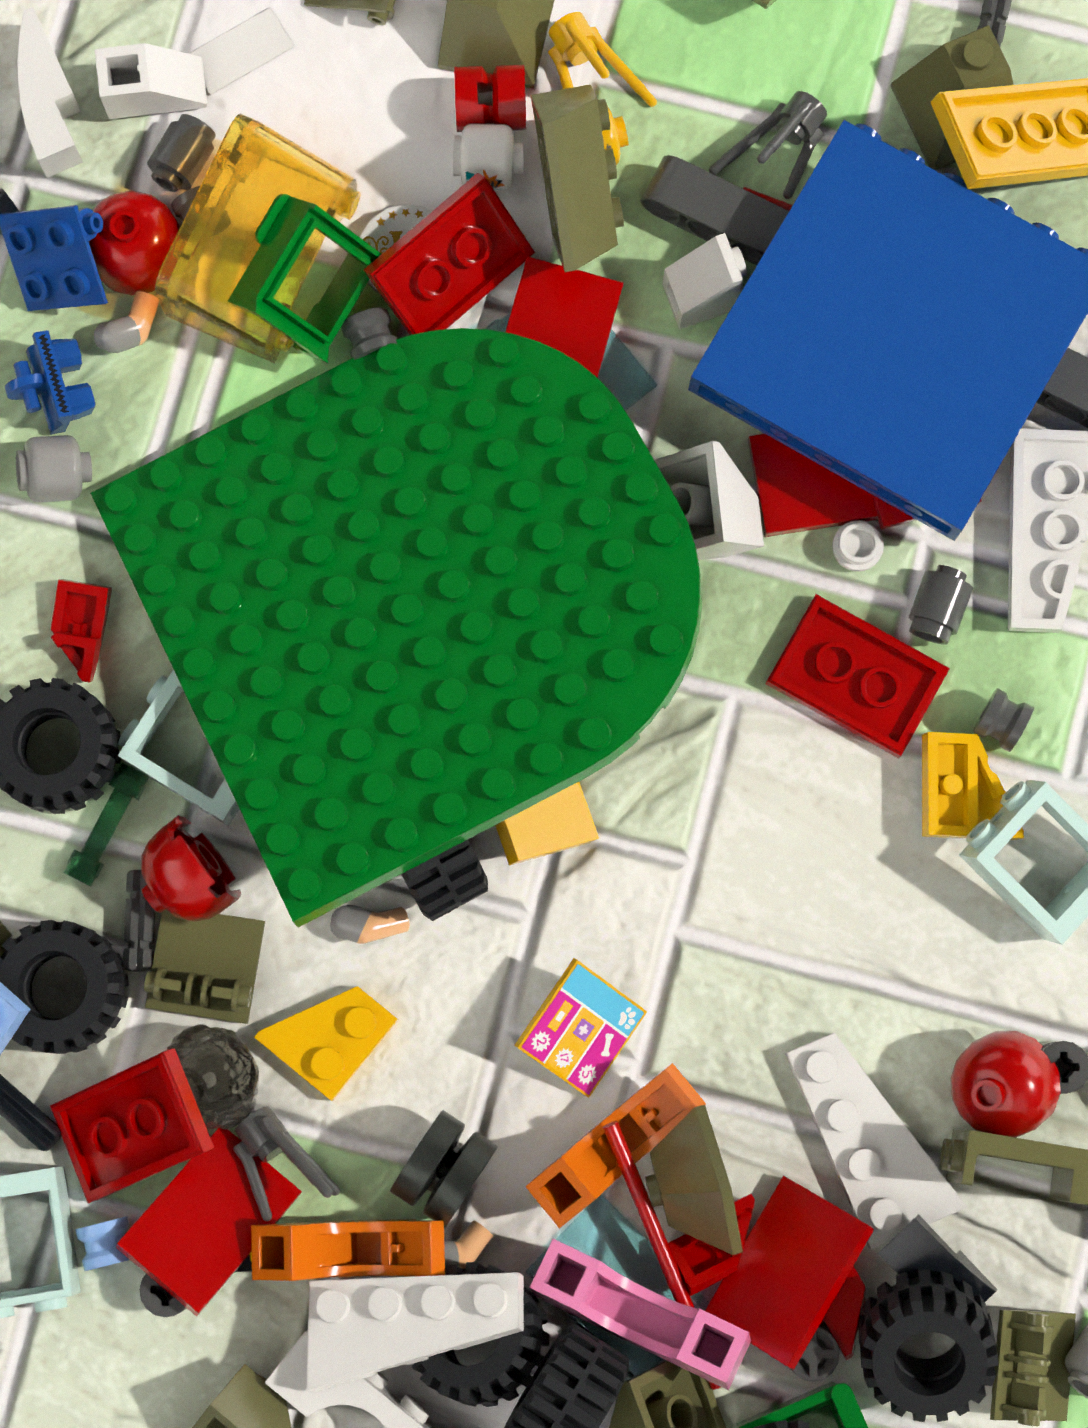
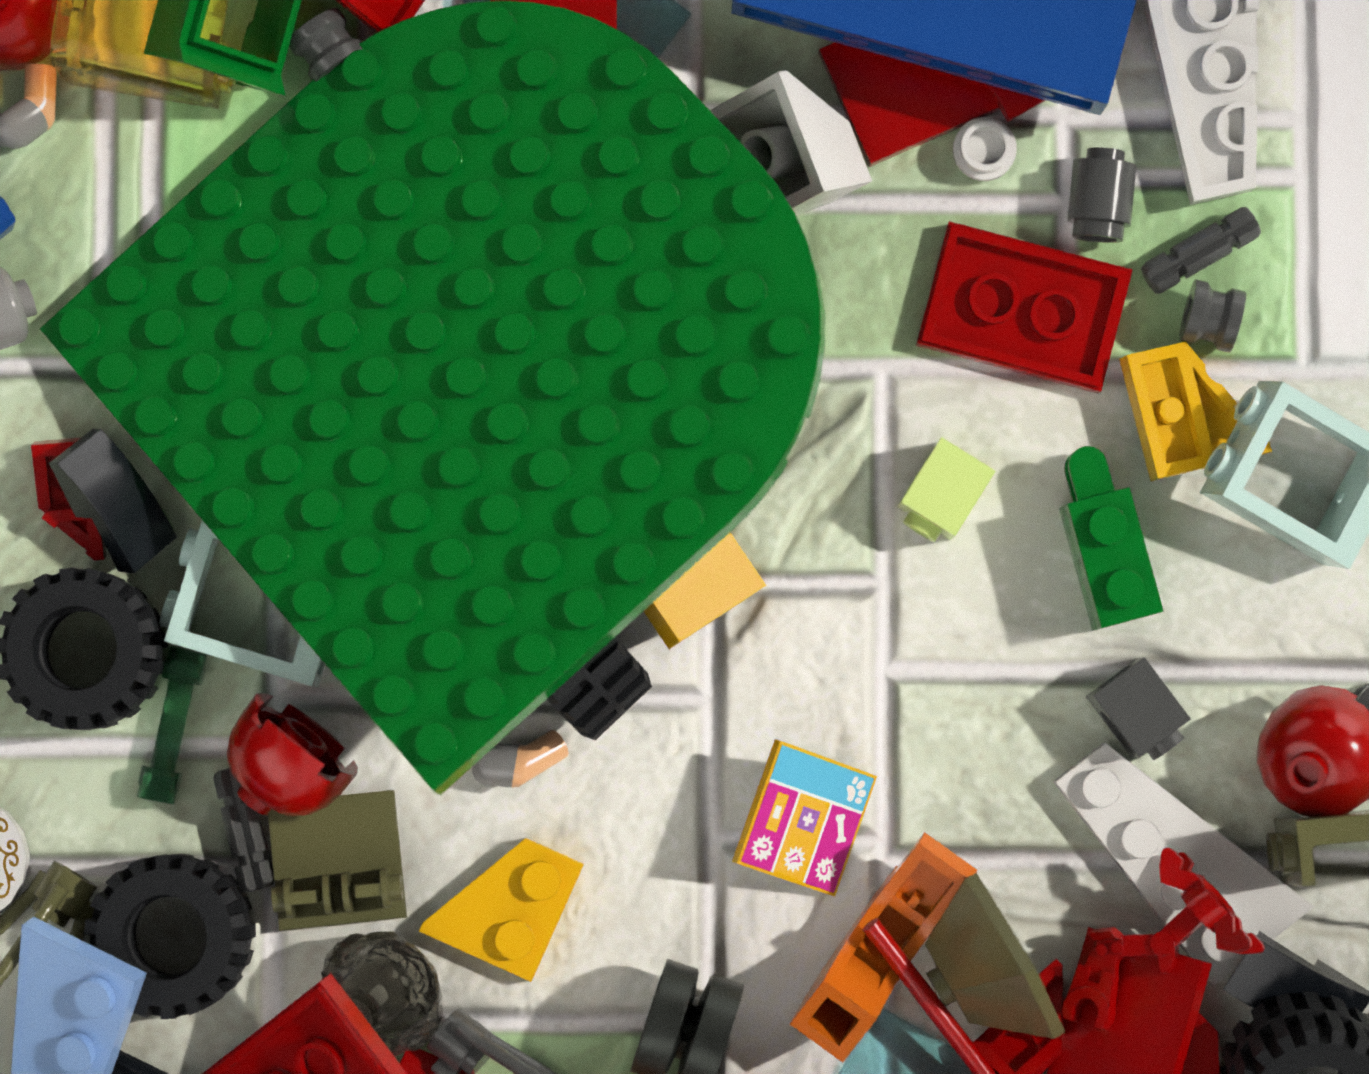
camera: 15 degrees left, 5 degrees up
none -> black slope [49,428,177,573]
none -> yellowish green brick [897,437,996,542]
none -> green brick [1059,446,1164,631]
none -> red piece [1062,848,1265,1030]
none -> dark grey brick [1085,657,1191,760]
none -> dark grey axle [1141,207,1261,294]

